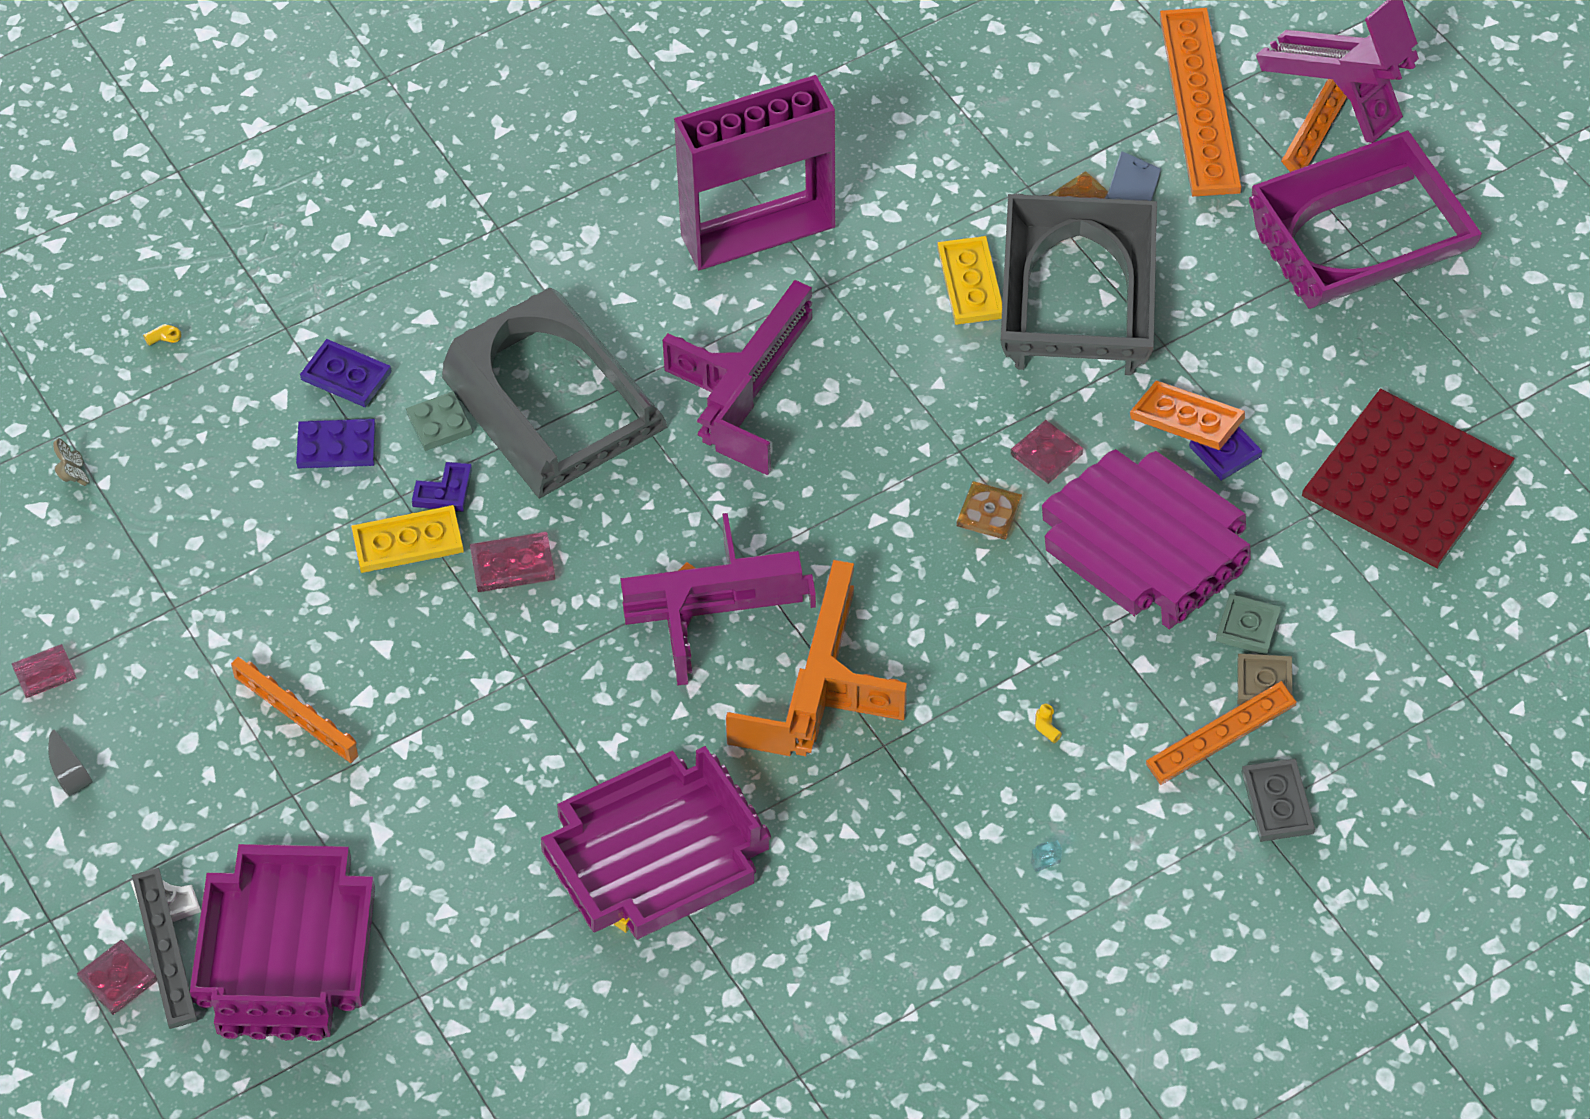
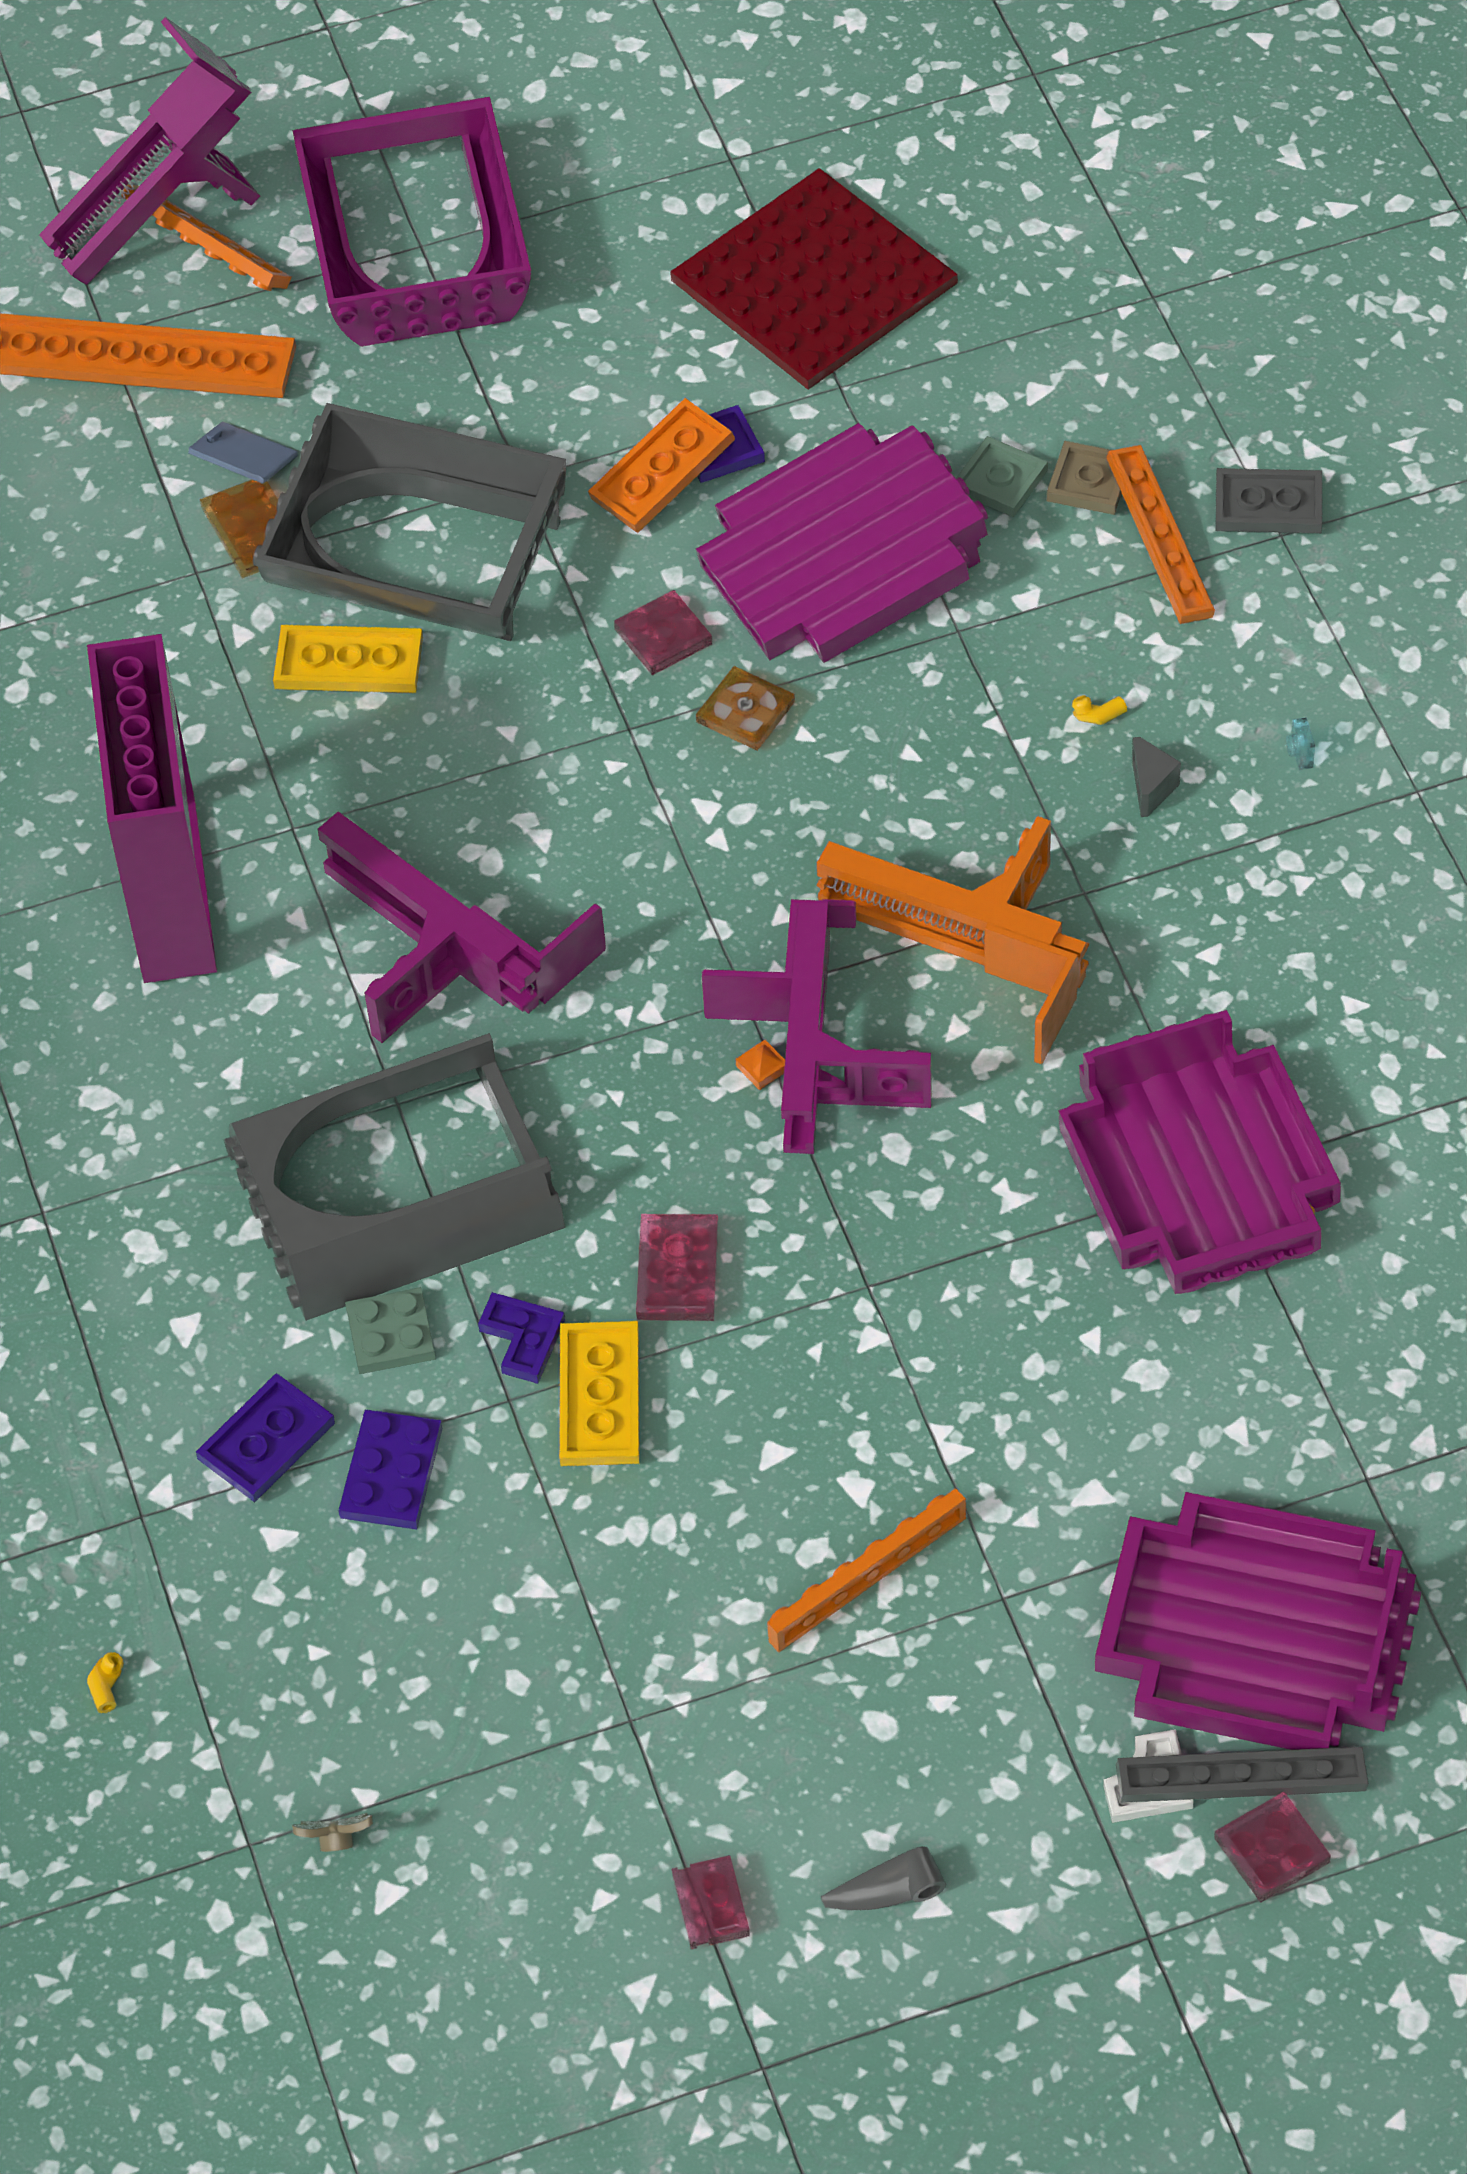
camera: 75 degrees left, 0 degrees up
none -> dark grey slope [1132,737,1181,817]

